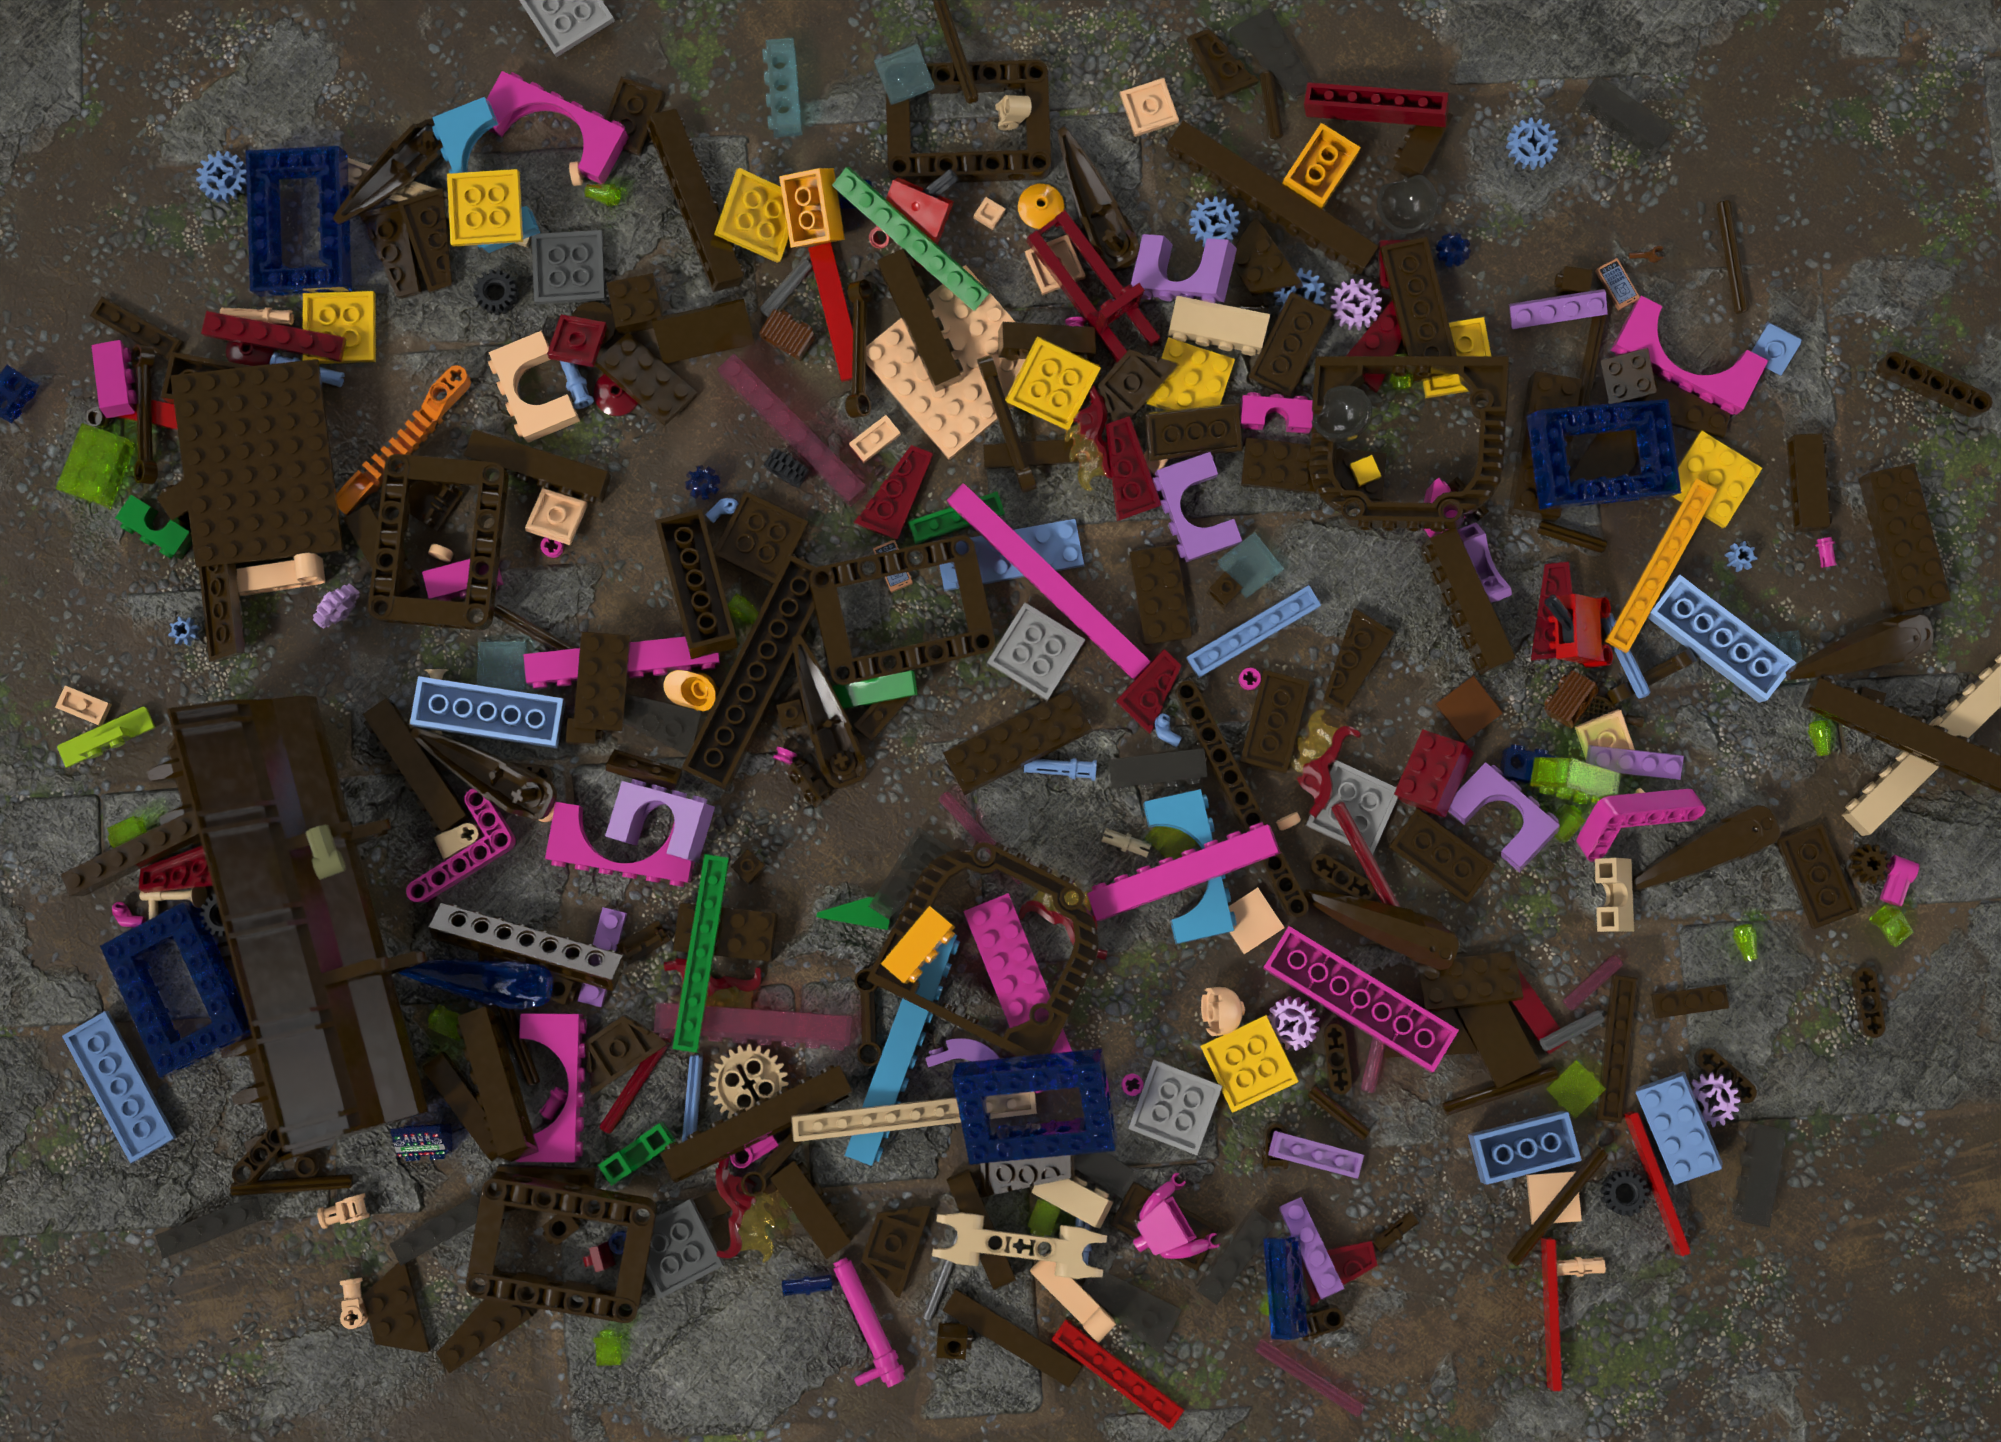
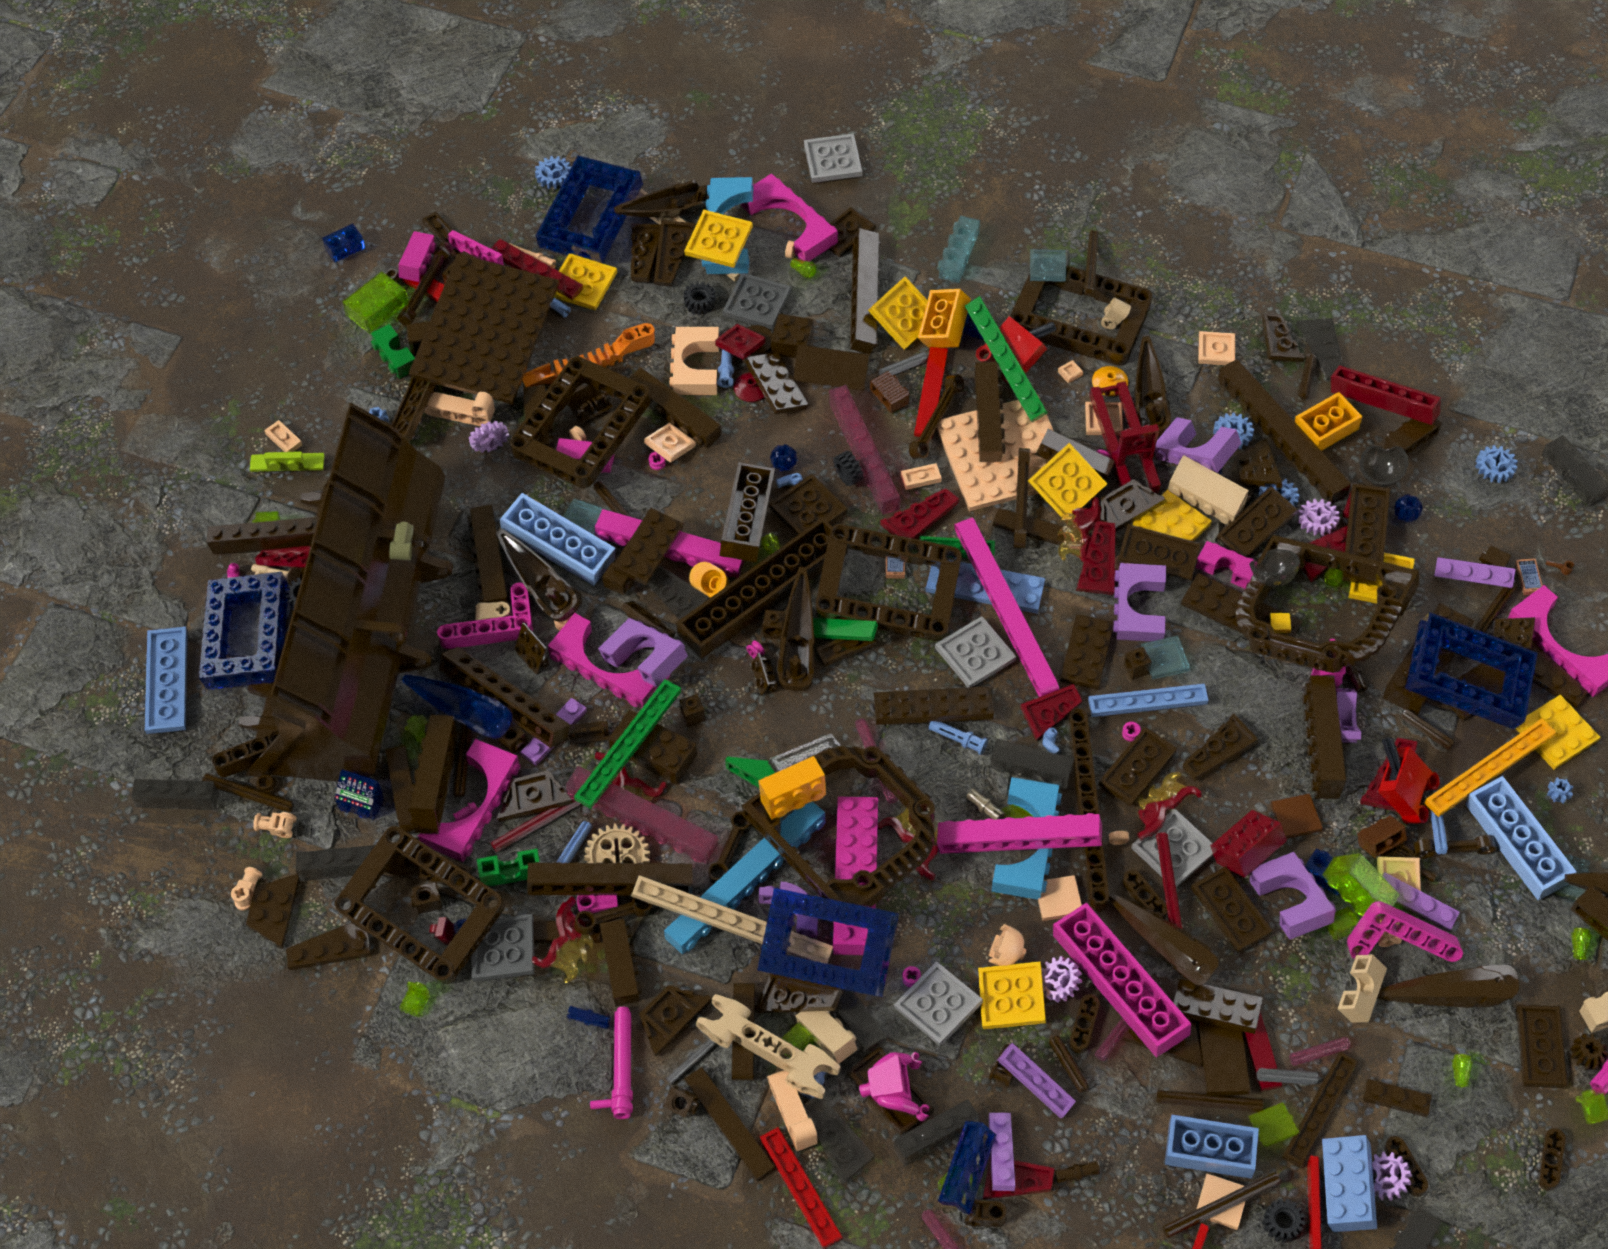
camera: 25 degrees right, 25 degrees down
none -> dark pink wing [448,230,504,265]
none -> dark brown hinge [514,622,549,675]

